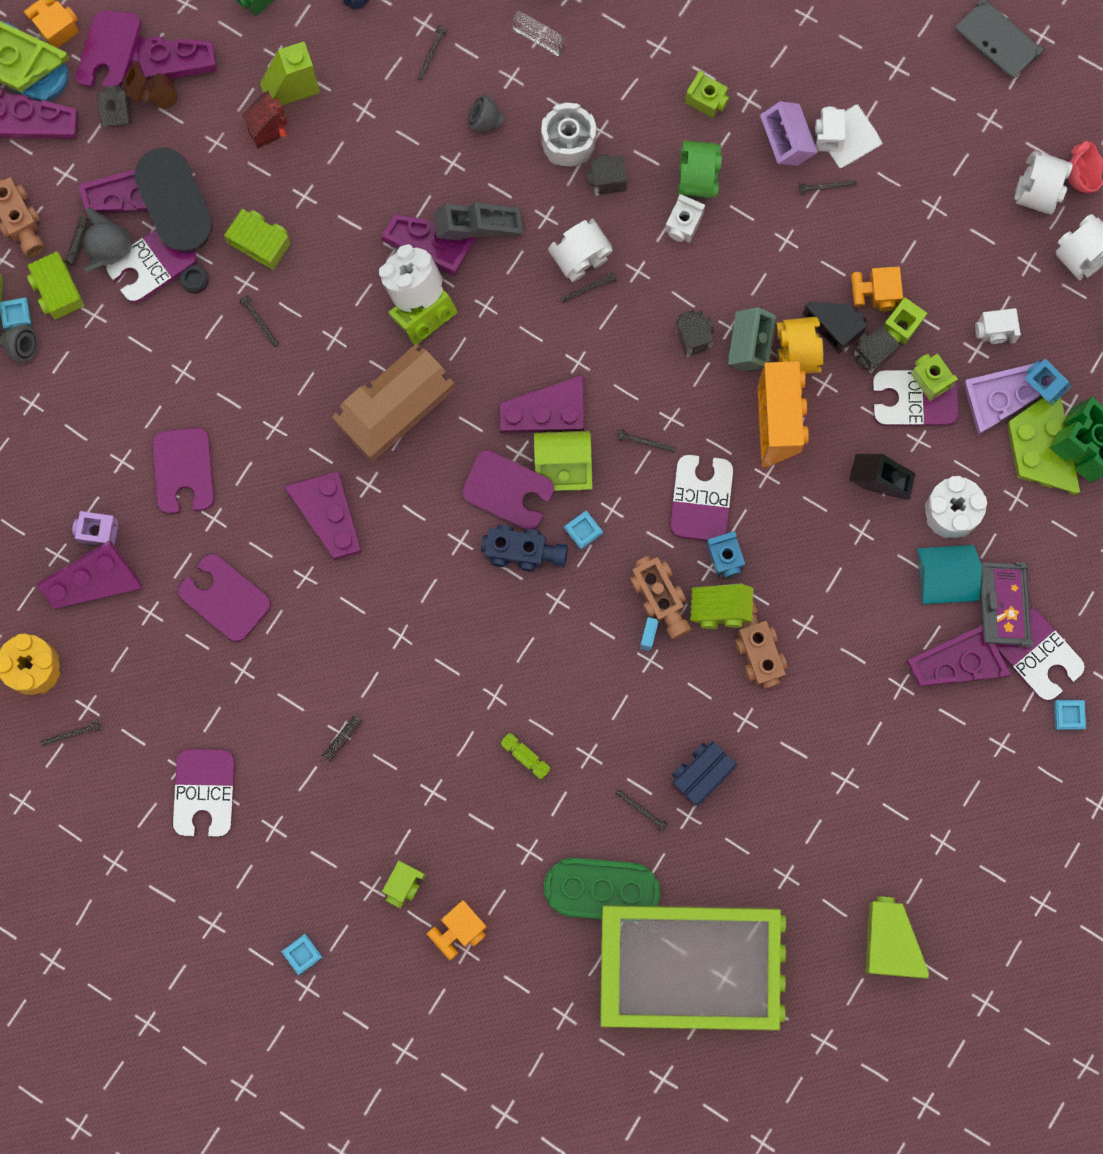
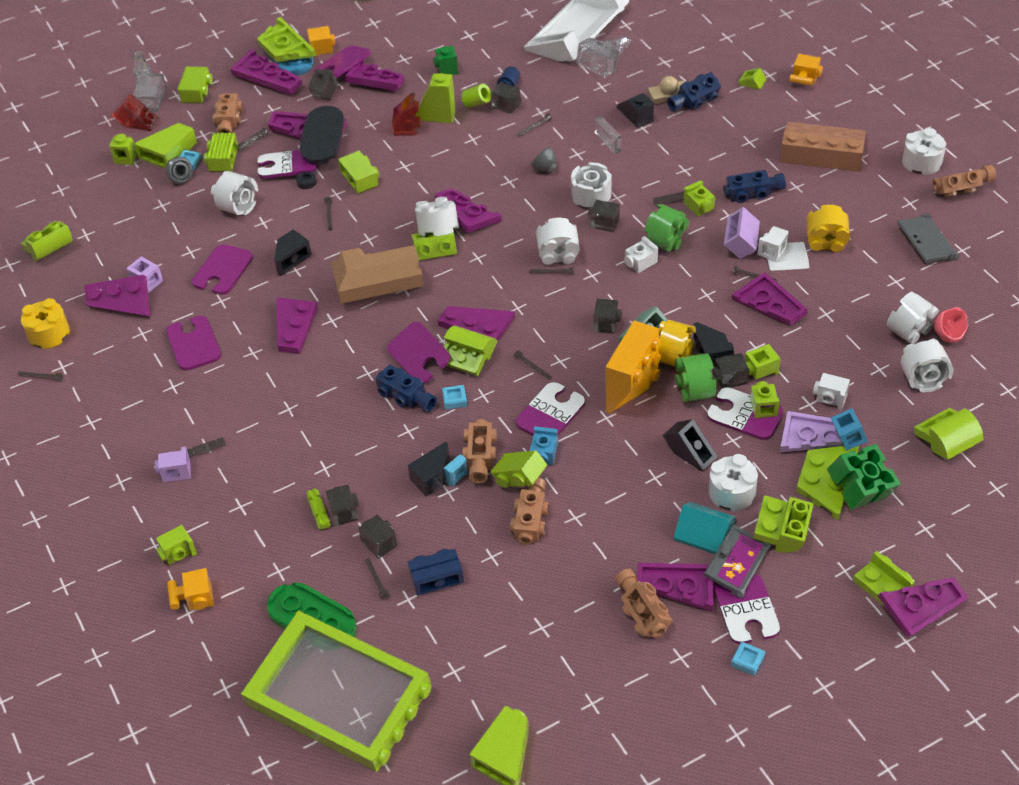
camera: 30 degrees right, 30 degrees down
dark grey piece [84,208,131,272] -> none
reddish brown leg [122,60,178,108] -> none
piece [173,749,235,837] -> none
medium azure tile [281,934,323,976] -> none
dark grey slope [433,202,523,241] -> none
light orange brick [851,267,903,312] -> none
none -> lavender brick [155,447,191,482]
none -> white brick [211,171,258,215]
none -> black slope [274,229,312,276]
none -> clear smoke brick [325,485,359,526]
none -> clear smoke brick [358,515,397,559]
none -> black slope [408,442,450,496]
none -> lime brick [461,84,491,108]
none -> clear smoke brick [491,82,522,114]
none -> nougat brick [615,569,673,638]
none -> clear smoke wheel [653,191,684,206]
none -> bright green brick [675,353,716,402]
none -> dark blue brick [723,170,786,203]
none -> magenta wing [732,272,808,326]
none -> lime brick [753,495,814,553]
none -> yellow brick [806,205,850,252]

